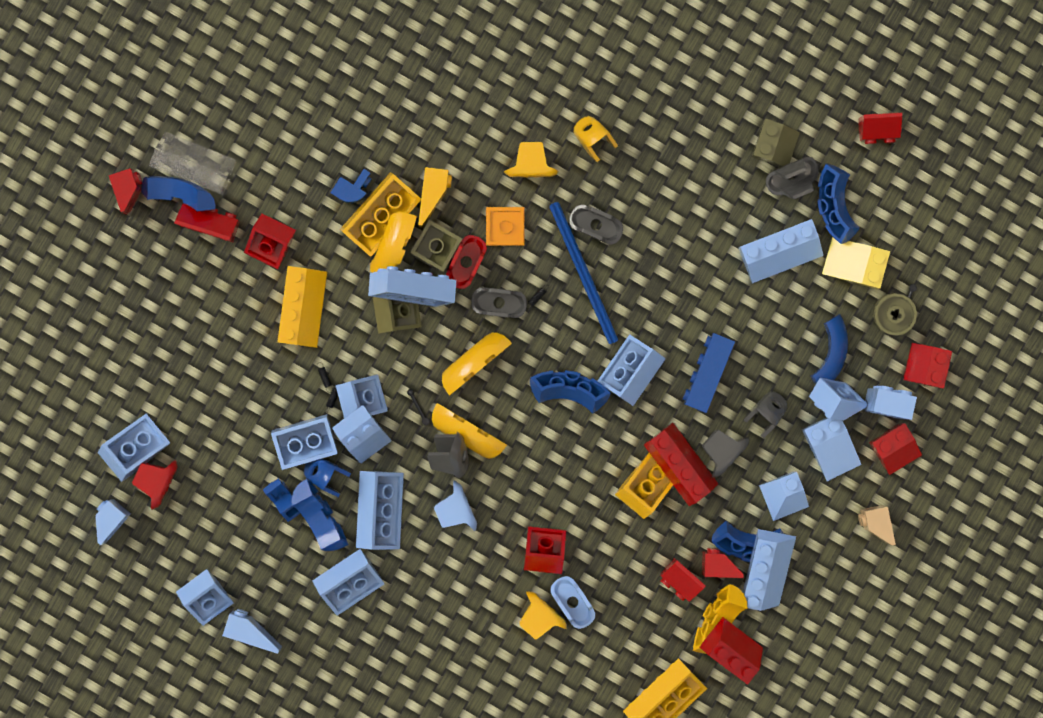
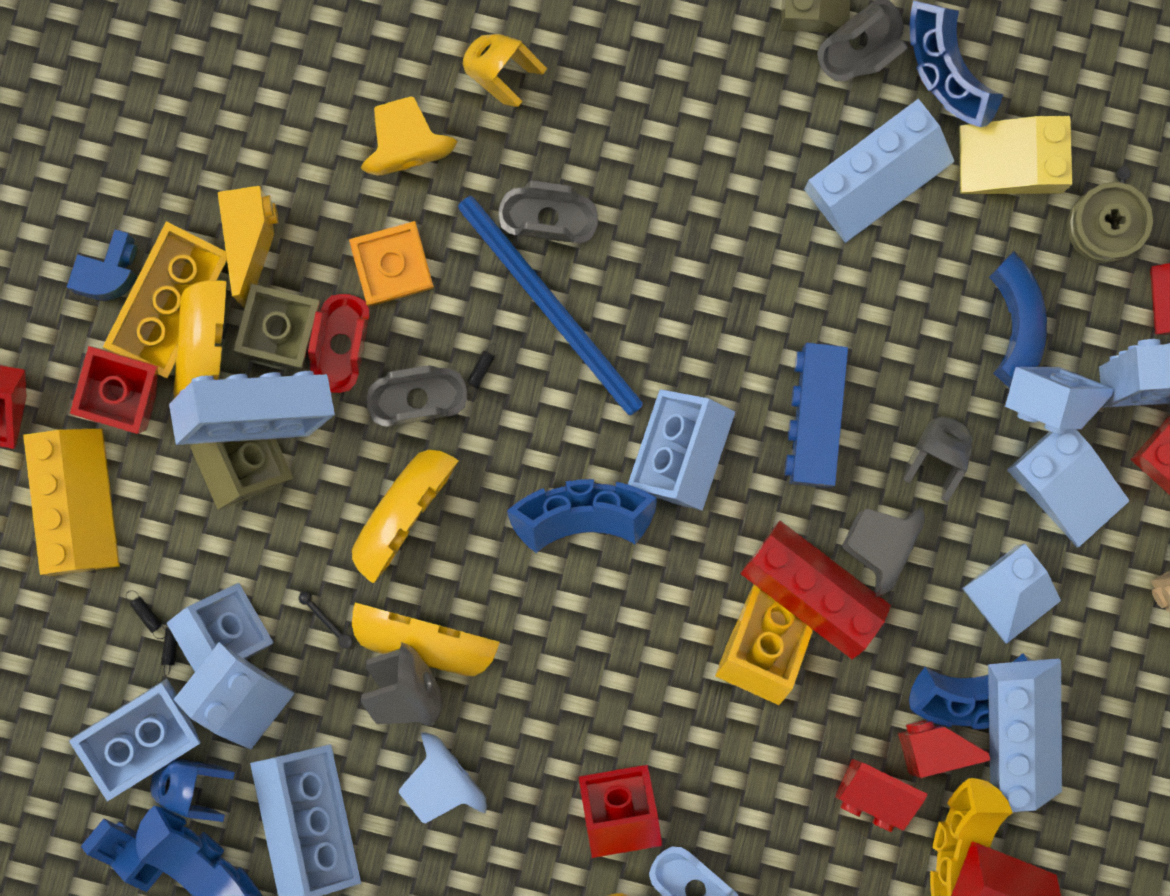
camera: 20 degrees left, 5 degrees down
none -> red slope [70,346,158,434]

